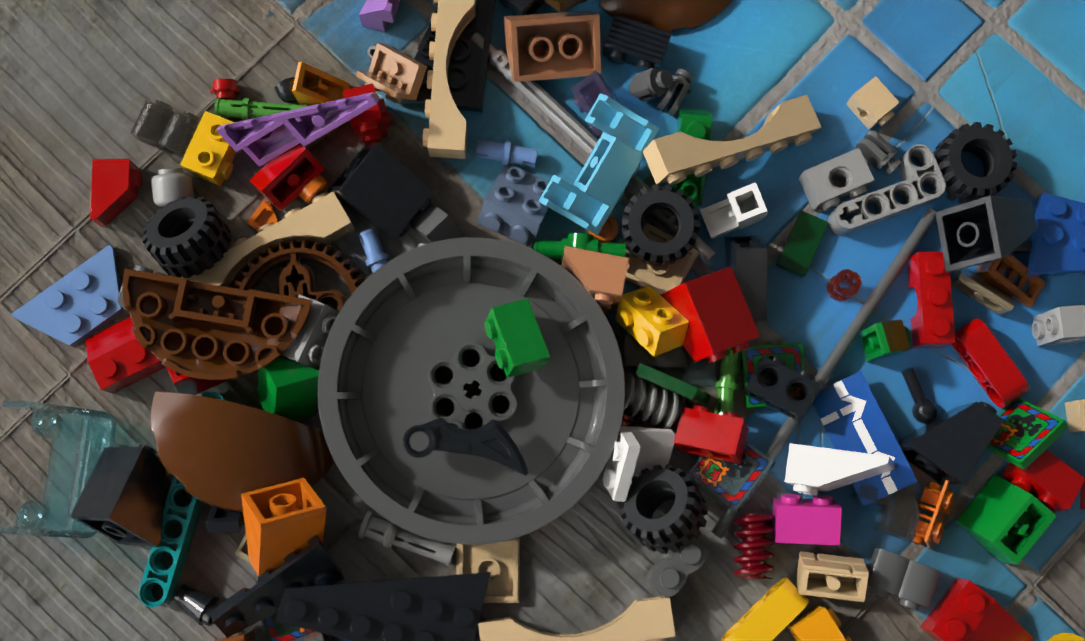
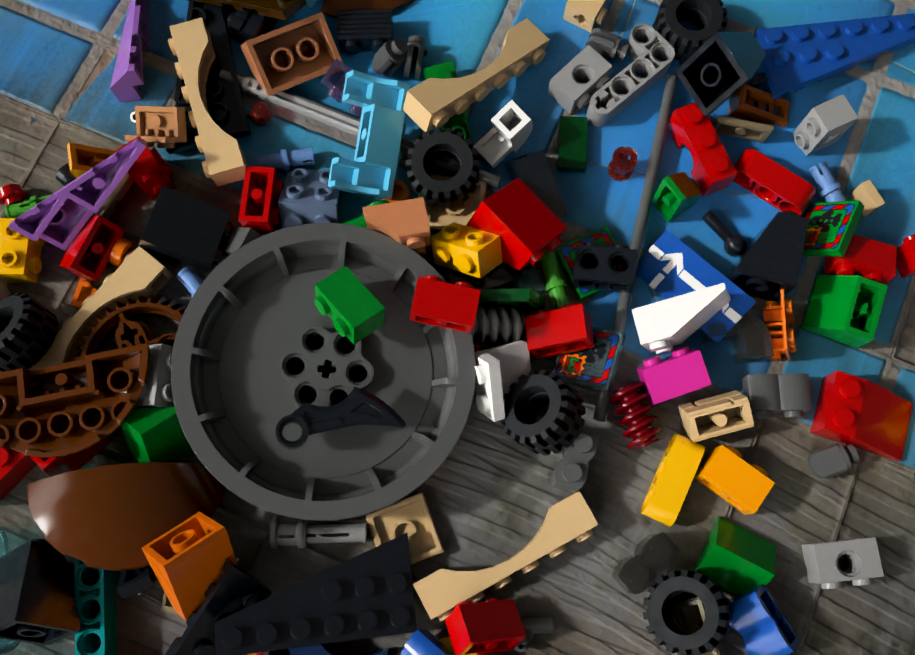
camera: 15 degrees left, 5 degrees down
none -> red brick [238,166,284,234]
none -> clear red hinge [247,101,272,126]
none -> red brick [409,275,481,333]
none -> medium blue pin [809,161,846,202]

